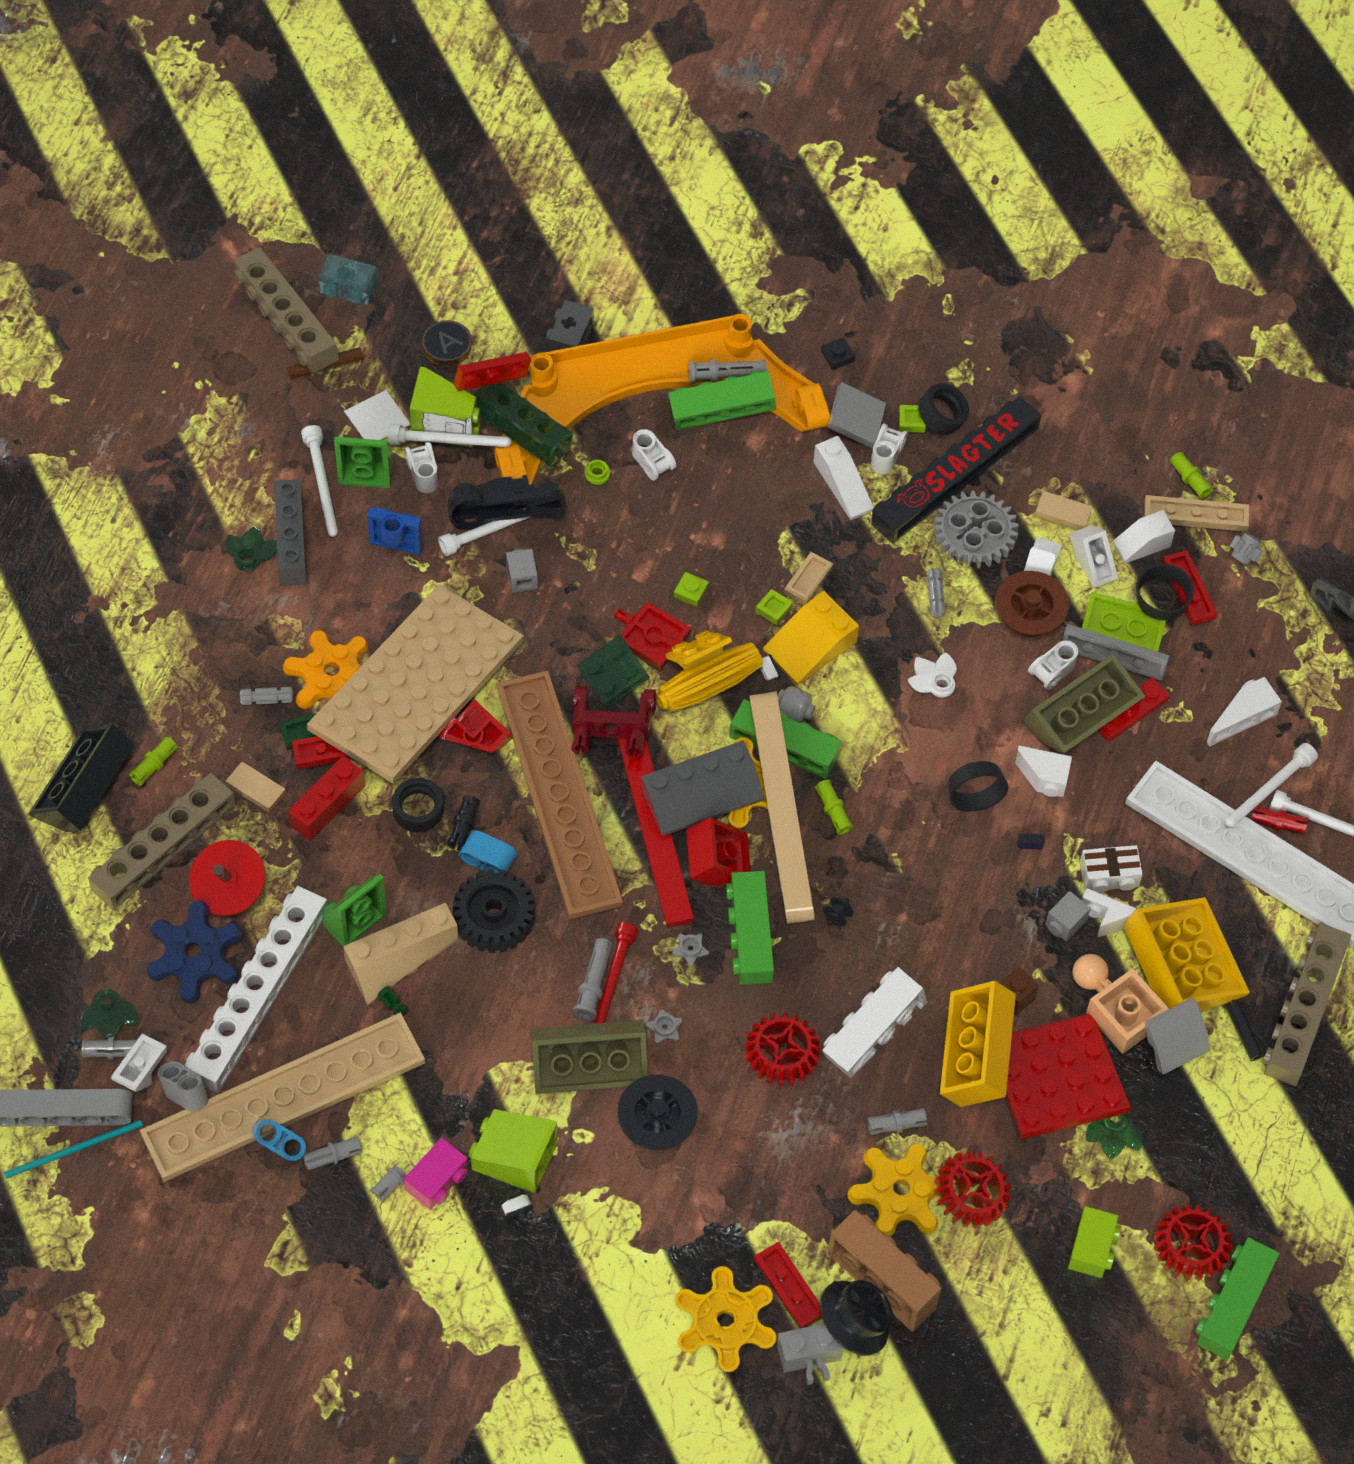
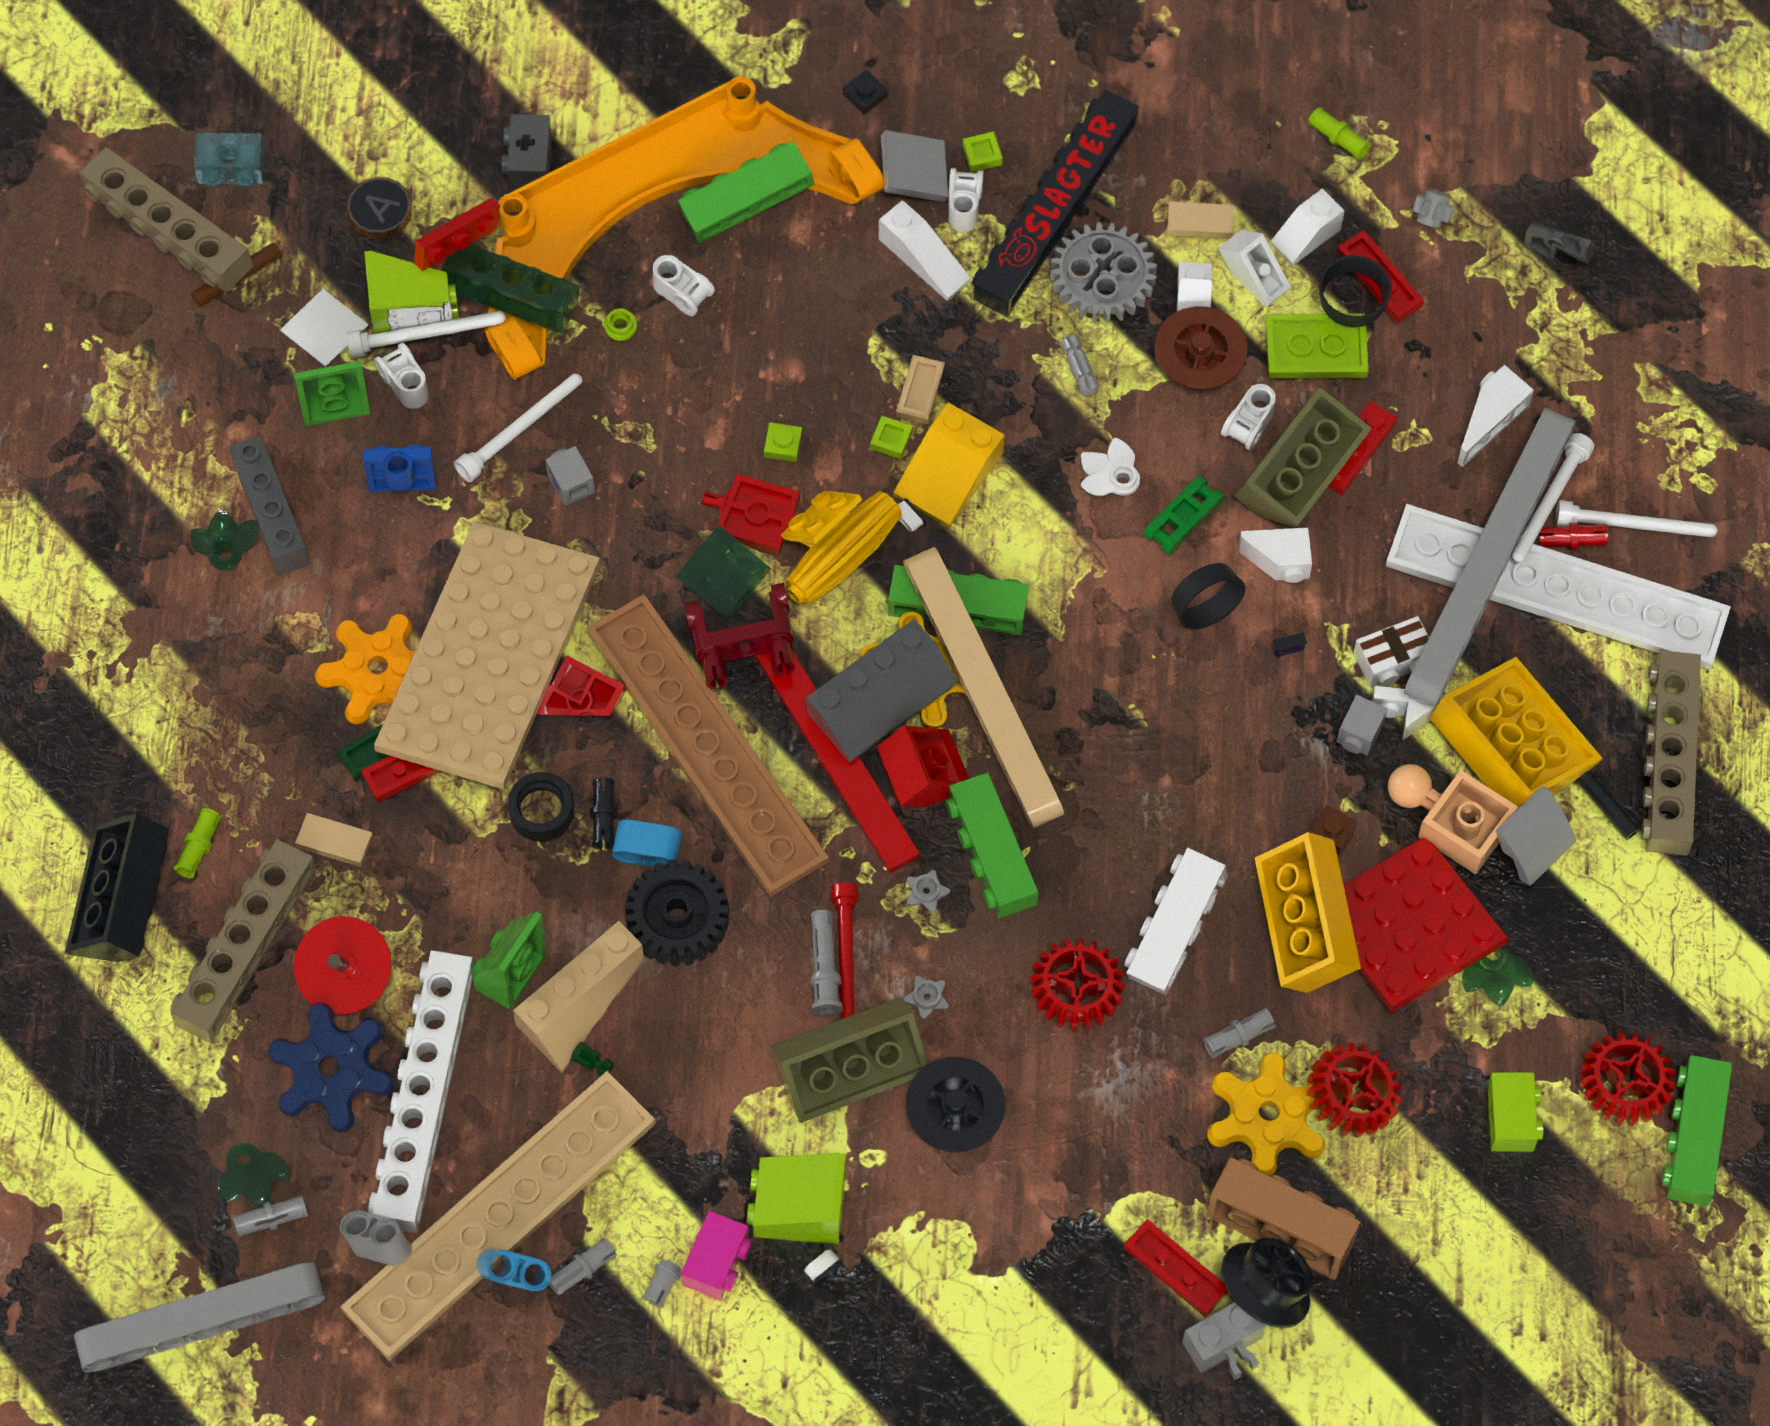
camera: 15 degrees left, 5 degrees up
teal axle [4,1120,143,1179] -> none
white slope [111,1034,167,1092] -> none
light grey axle [240,687,293,705] -> none
red brick [288,756,365,842] -> none
white piece [301,425,338,537] -> none
black piece [447,475,567,530] -> none
yellow plate [675,1266,776,1372] -> none
light grey pin [688,359,767,383] -> none
light grey head [777,686,816,723] -> none
lime pin [814,780,853,835] -> none
black wheel [823,897,854,926] -> none
black tyre [918,383,969,434] -> none
light grey tile [1062,624,1170,681] -> none
tan plate [1144,495,1249,532] -> none
none -> green plate [1143,475,1226,556]
none -> light grey beam [1404,408,1576,707]

